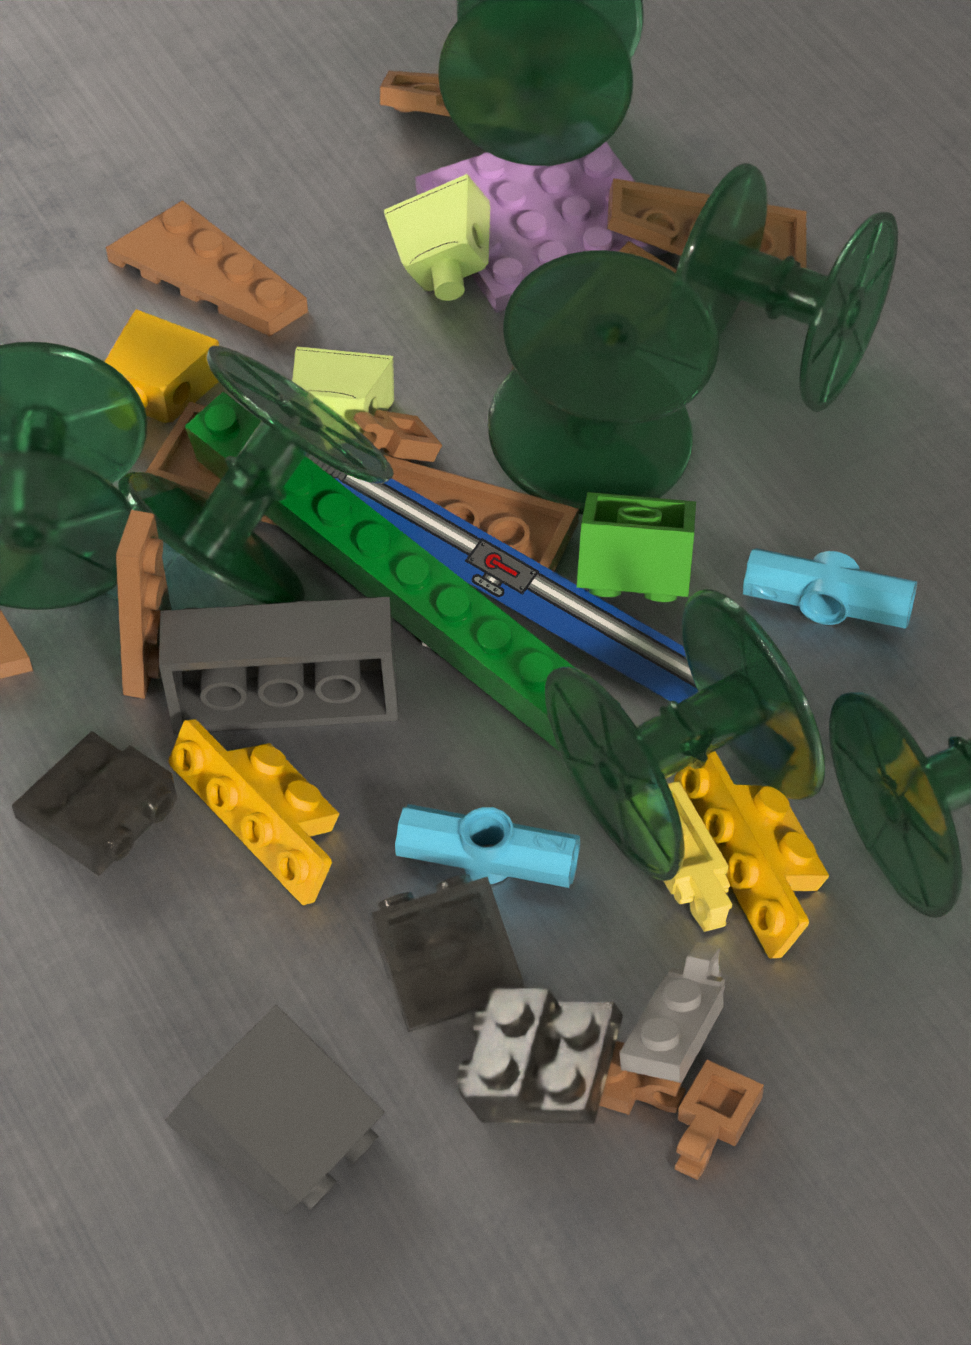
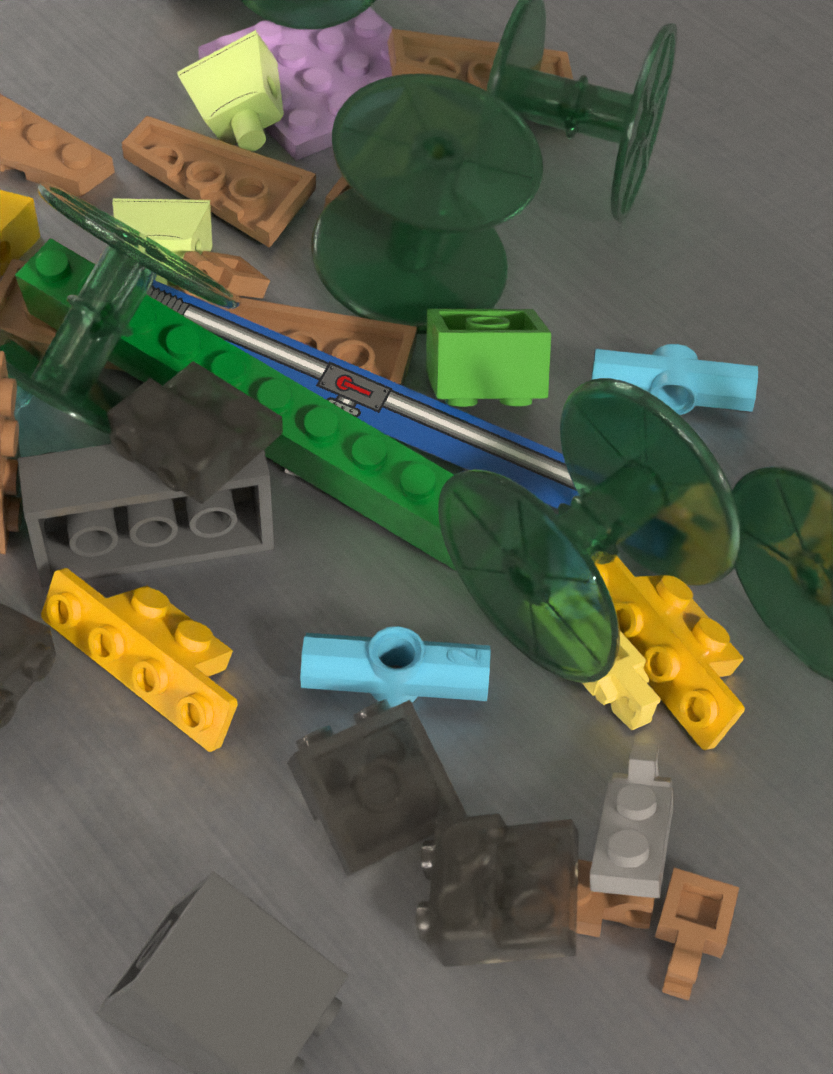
camera: 15 degrees left, 0 degrees up
none -> clear smoke plate [108,361,283,504]
none -> medium nougat wing [121,116,316,248]

